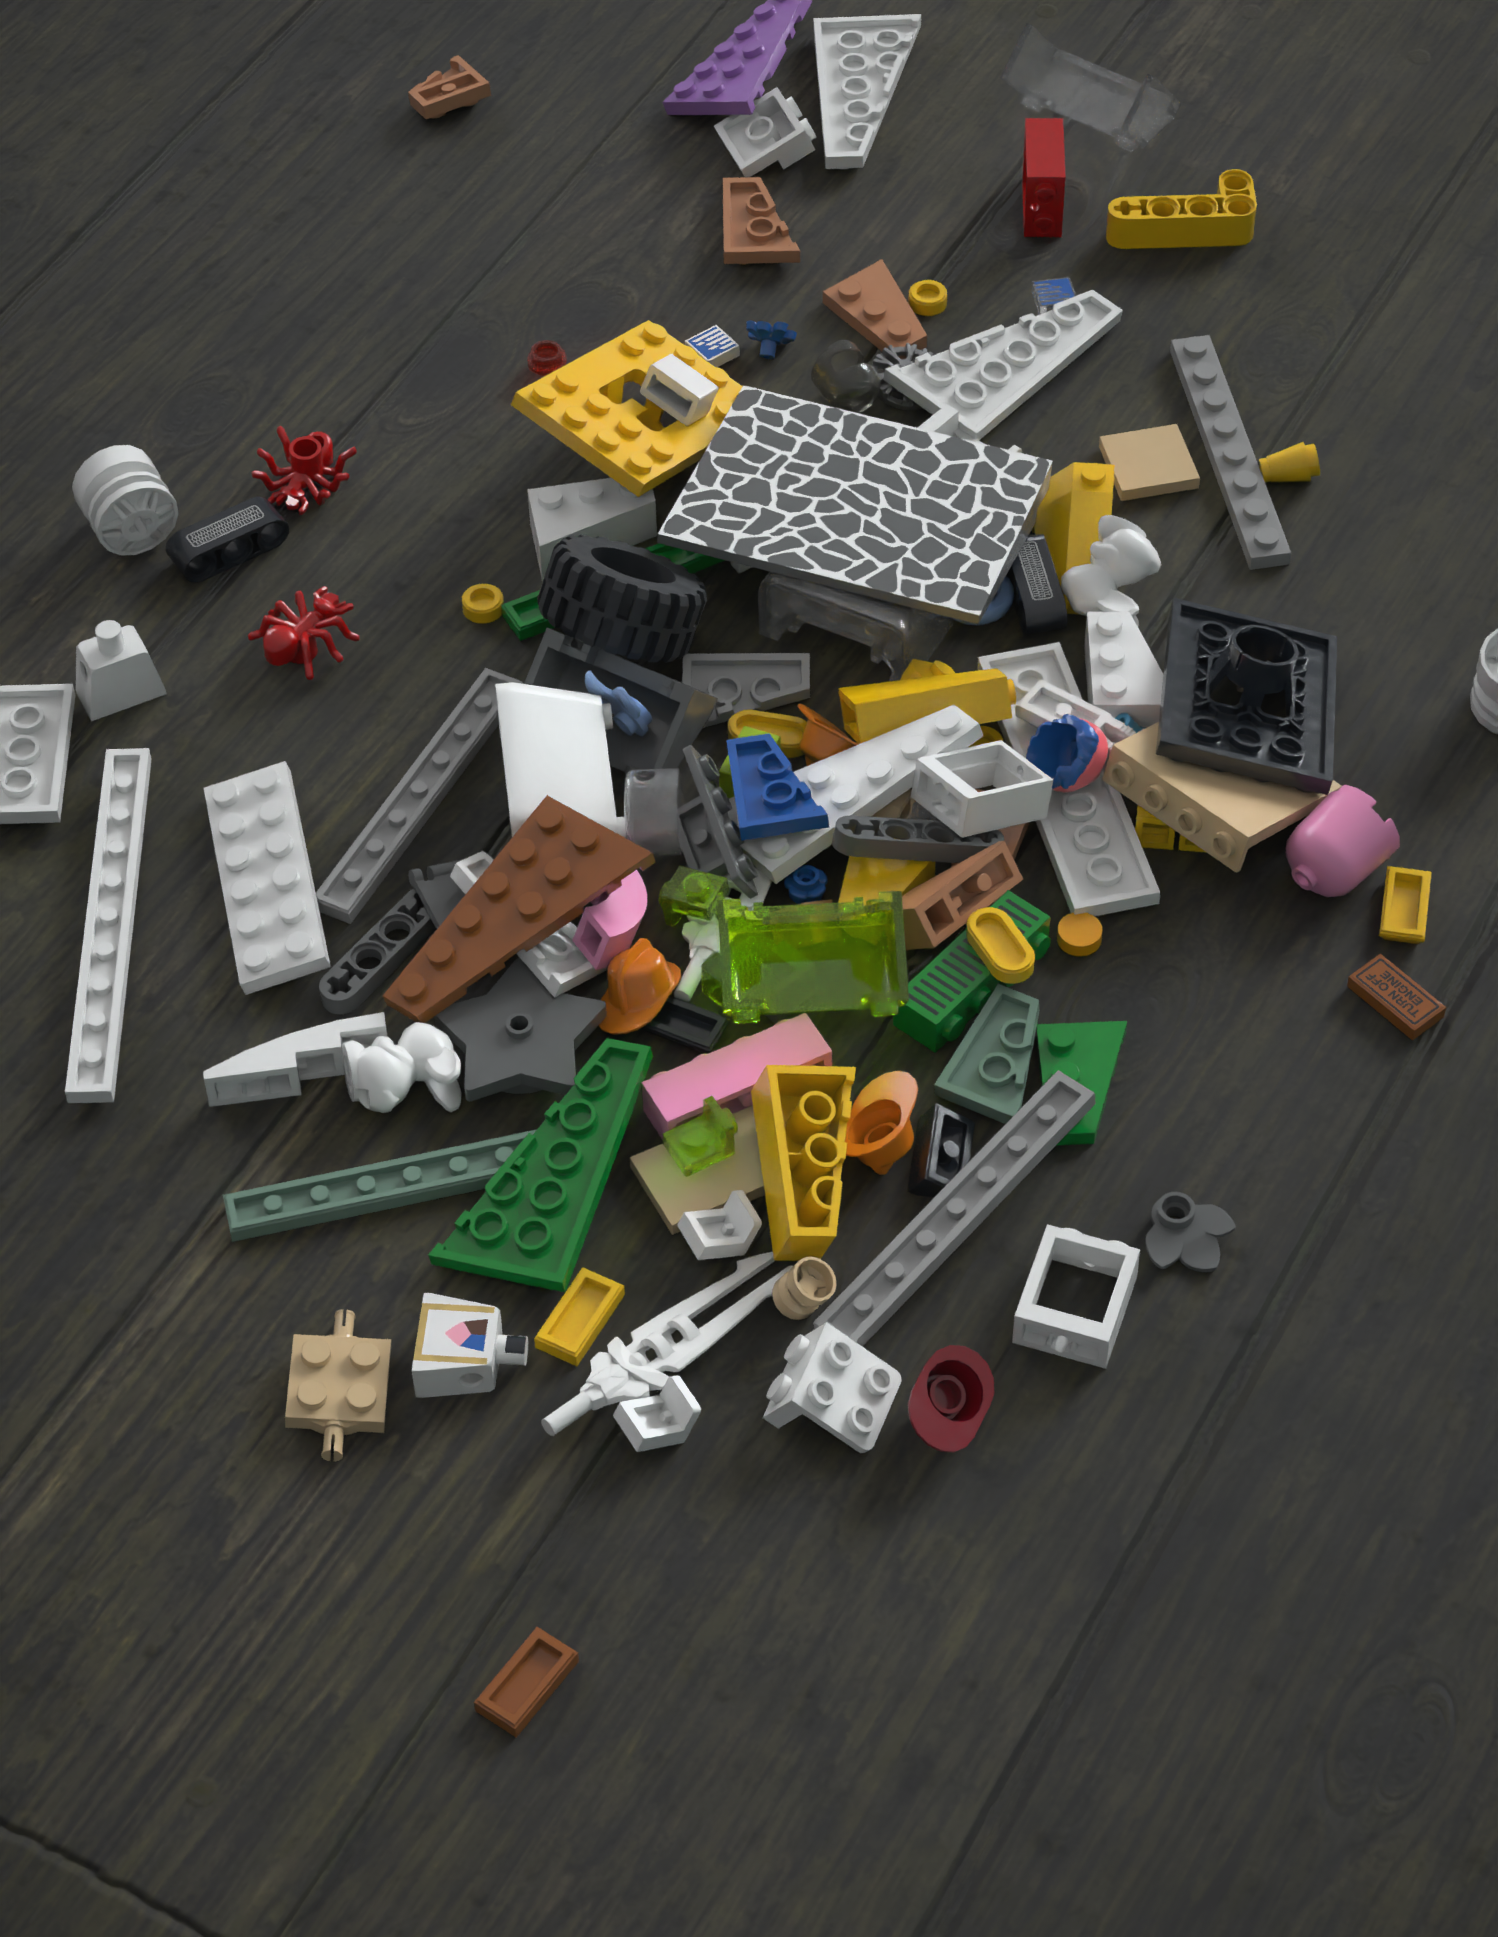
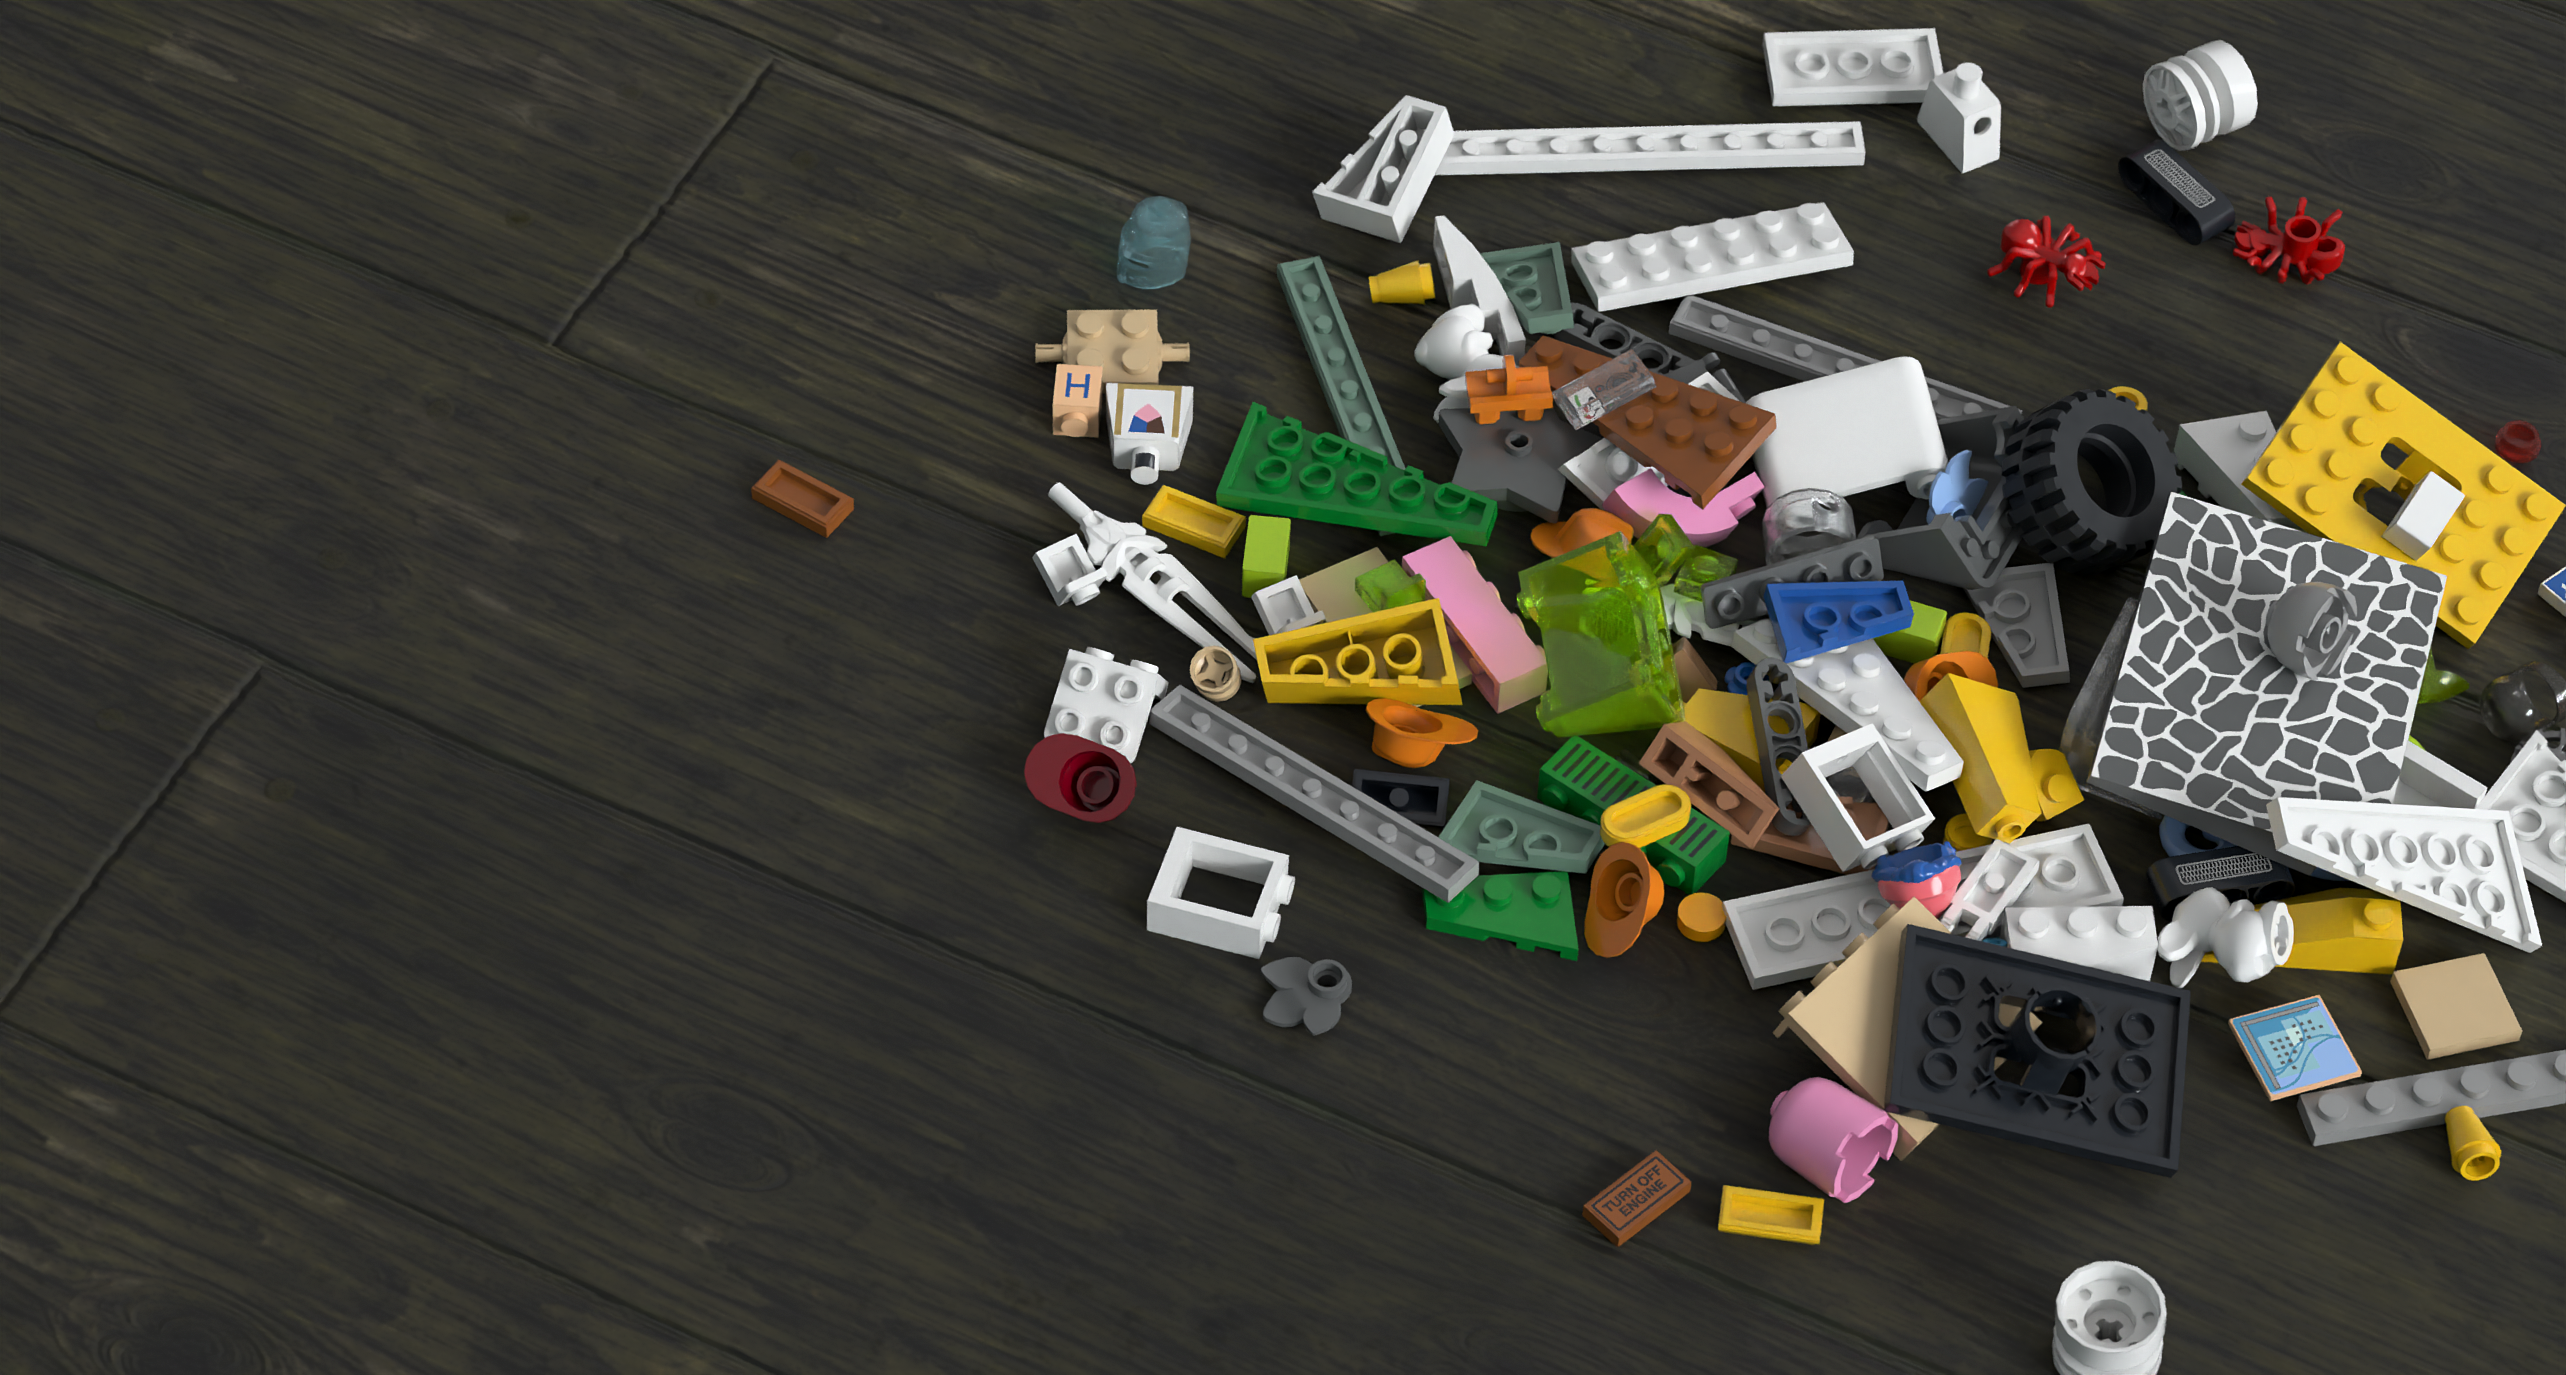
camera: 85 degrees right, 0 degrees up
none -> light nougat brick [1053,364,1103,438]
none -> clear light blue helmet [1117,196,1191,289]
none -> lime piece [1242,515,1291,598]
none -> white wedge [1312,95,1454,243]
none -> yellow cone [1369,260,1435,304]
none -> orange hips [1465,355,1553,424]
none -> sand green wing [1479,242,1574,334]
none -> clear tile [1552,349,1656,430]
none -> orange piece [1584,842,1665,958]
none -> clear neon green bracket [1611,514,1695,587]
none -> piece [2228,995,2362,1101]
none -> light grey cylinder [2266,581,2357,680]
none -> white wing [2266,797,2542,953]

